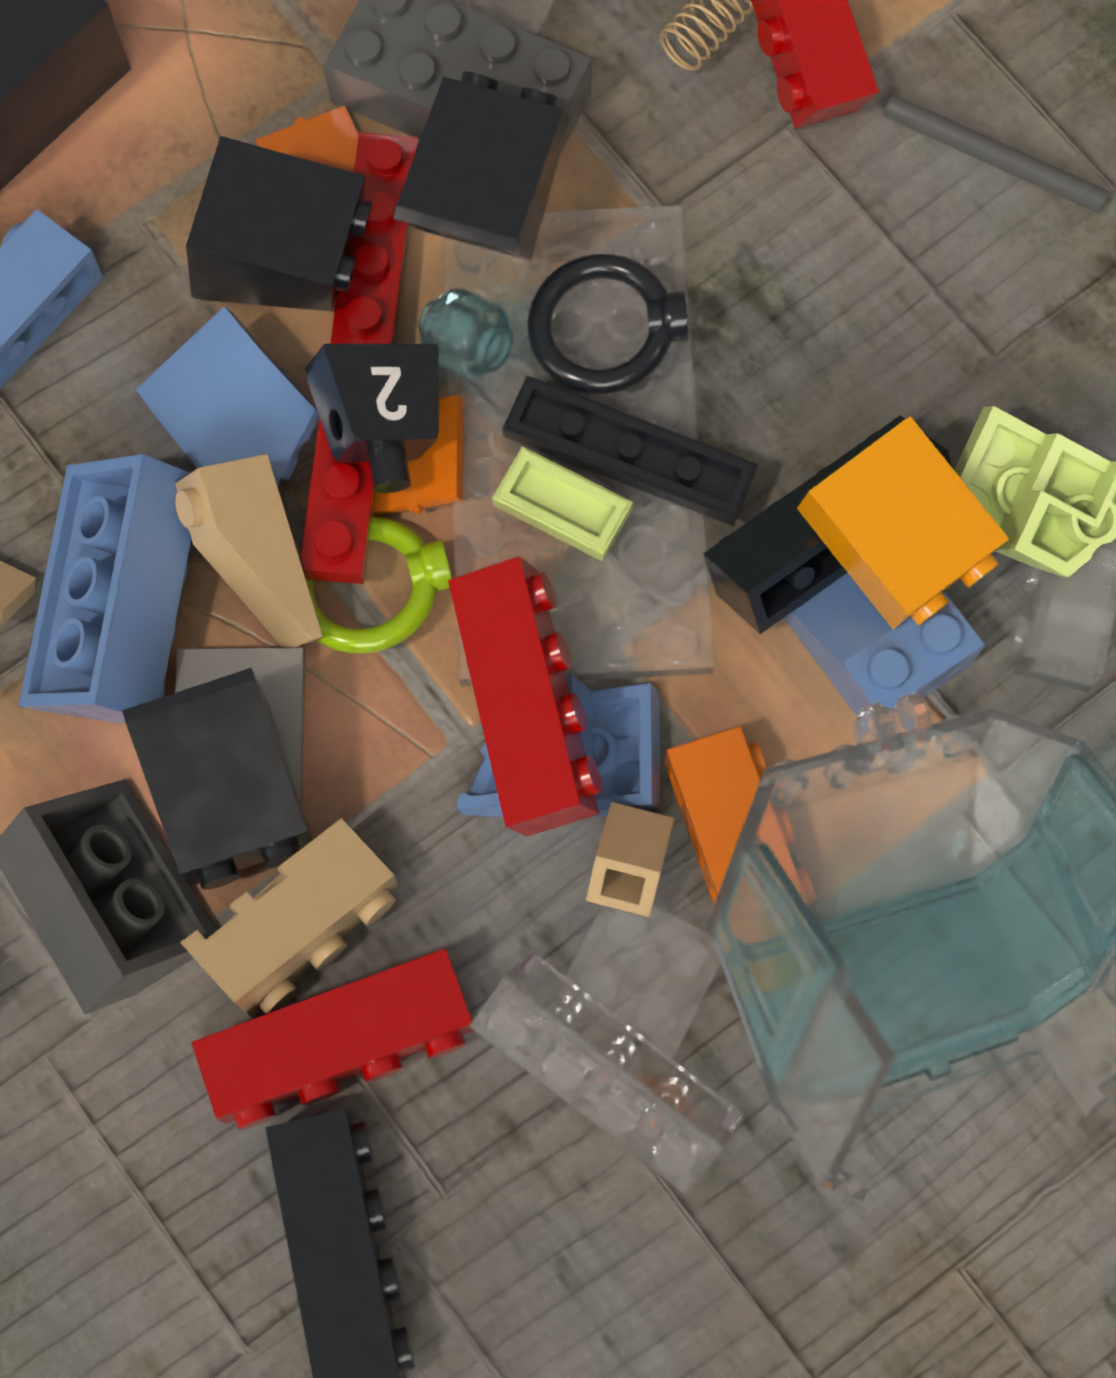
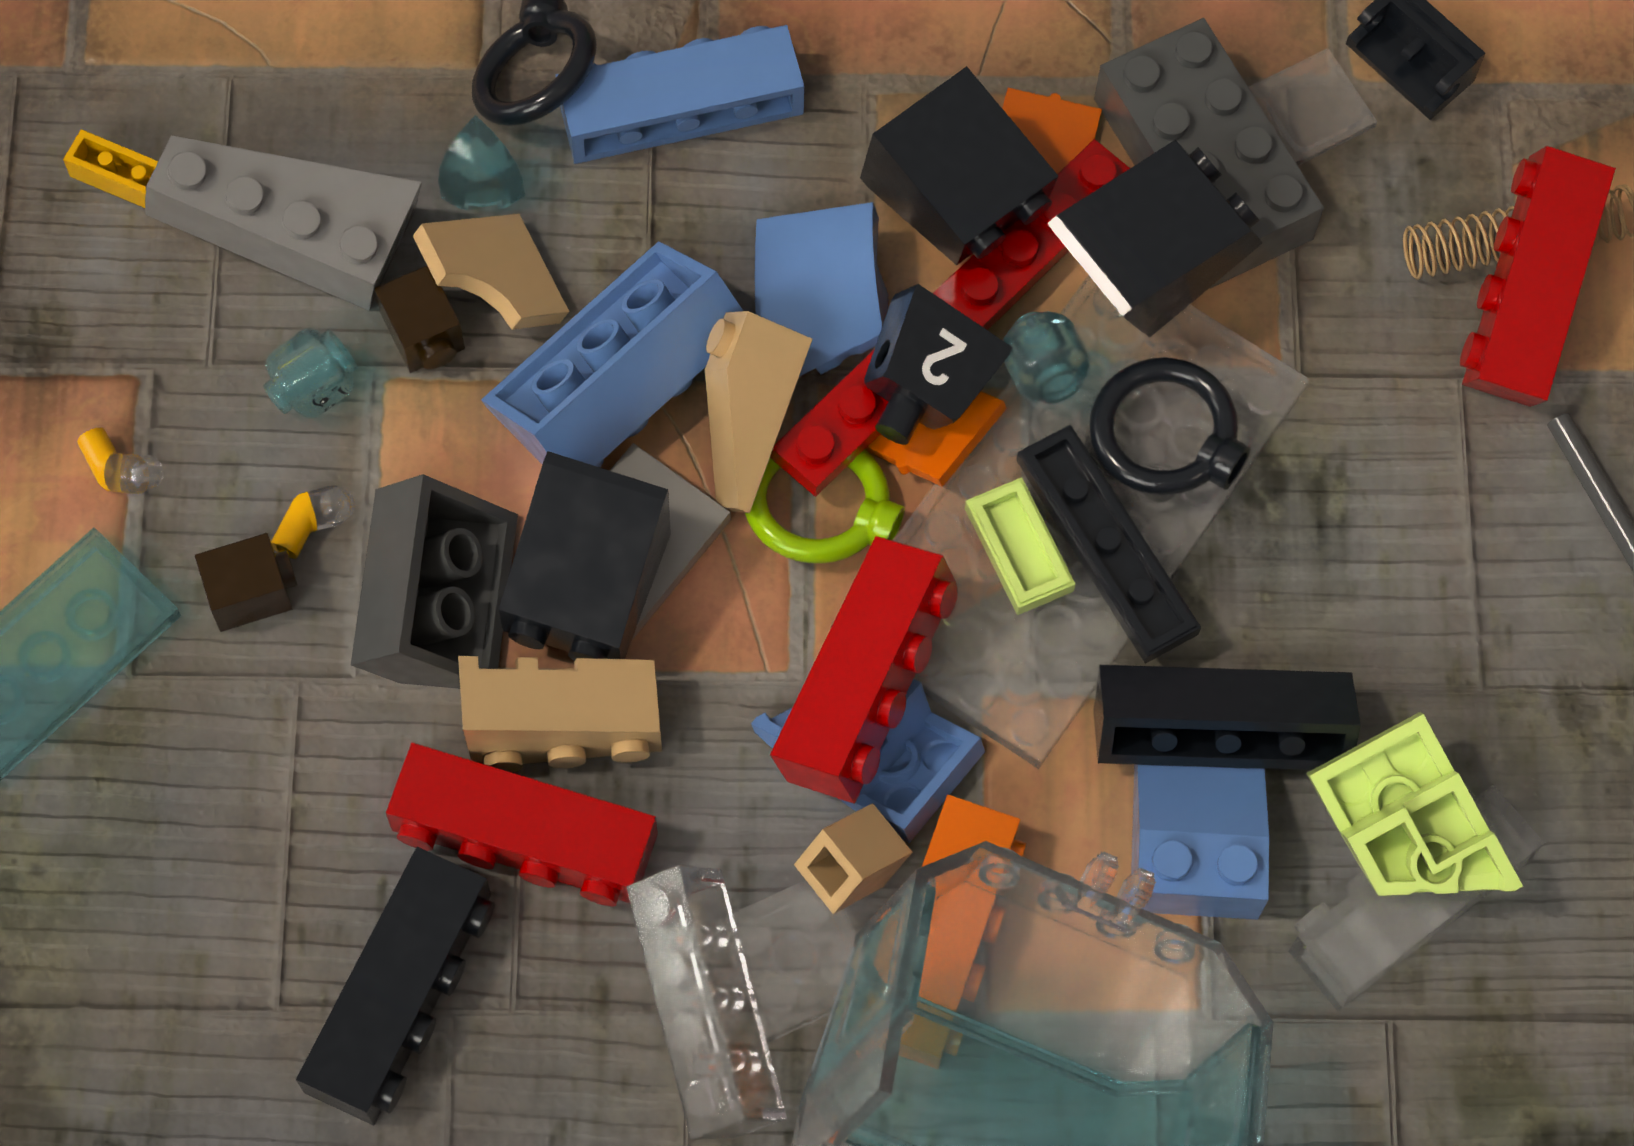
camera: 35 degrees right, 5 degrees down
light orange brick [797,416,1009,630] -> none

